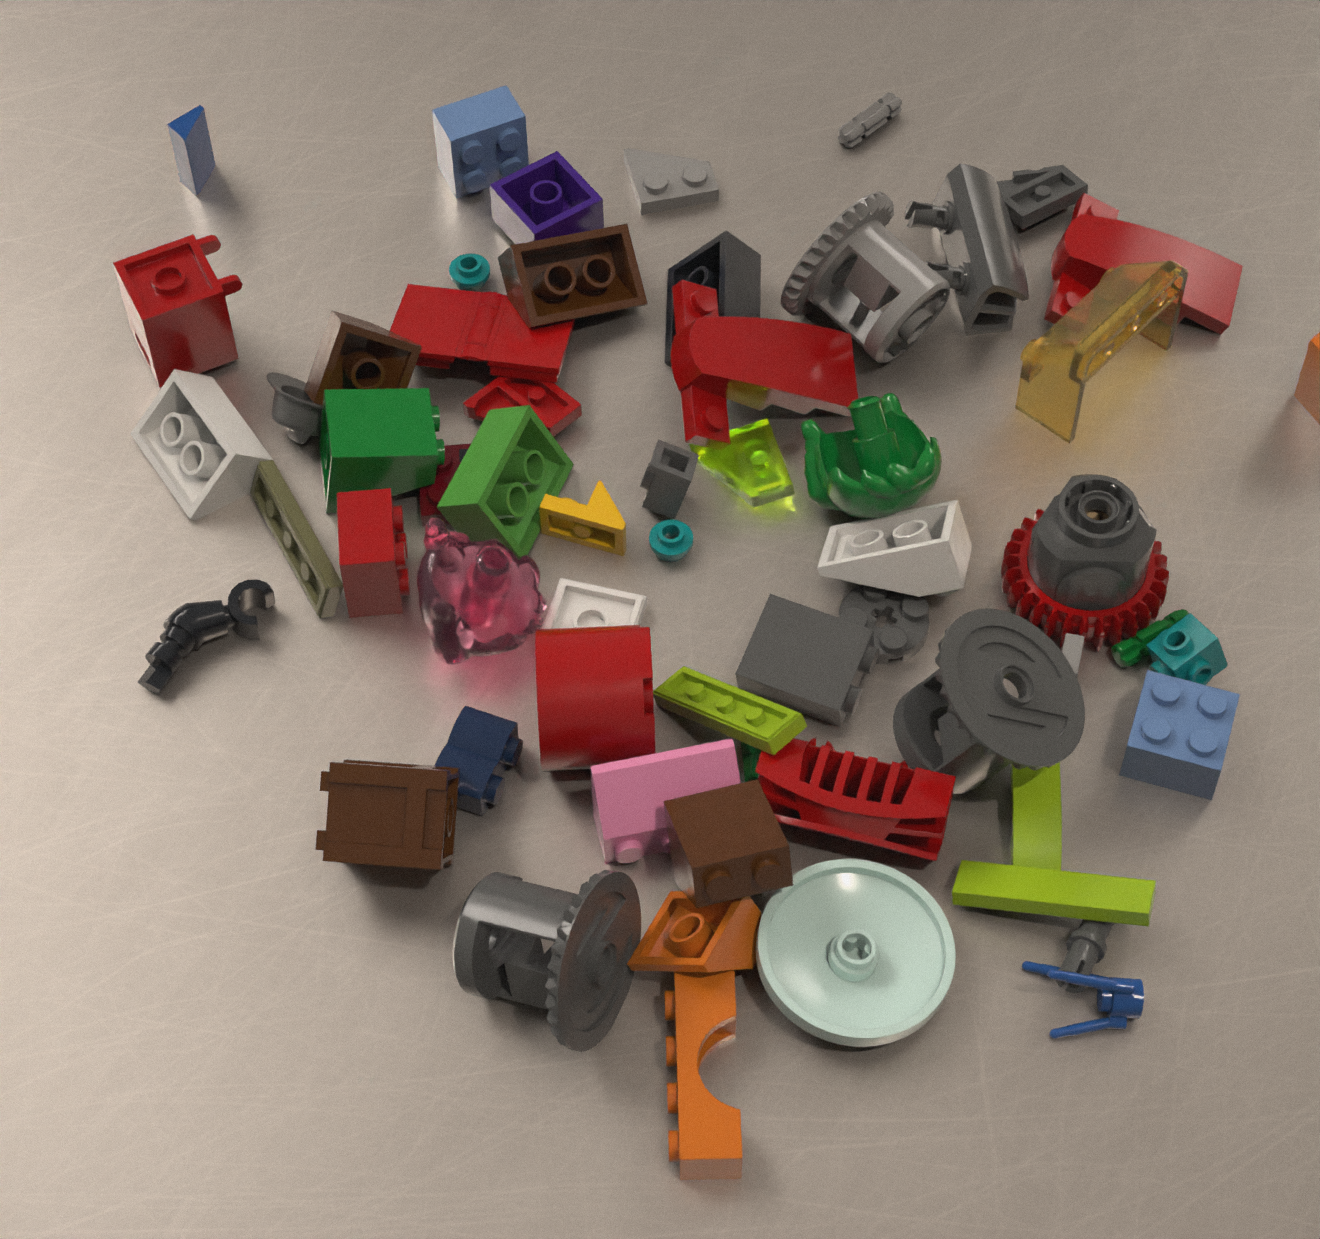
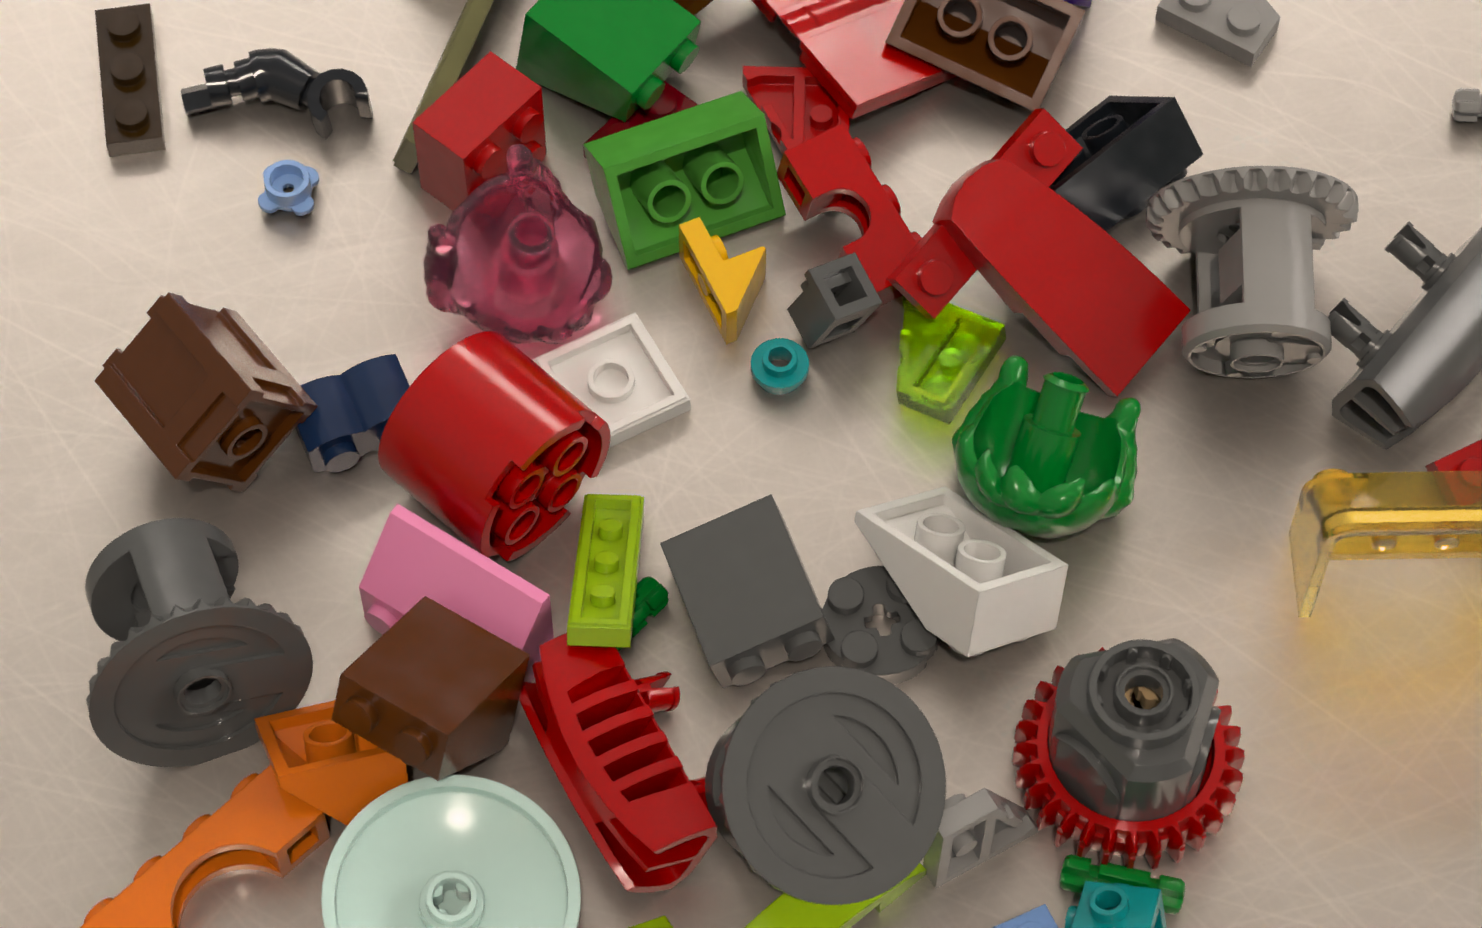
camera: 45 degrees right, 5 degrees up
none -> dark brown plate [95,3,166,157]
none -> light blue plate [258,160,319,216]
none -> red arch [777,123,922,308]

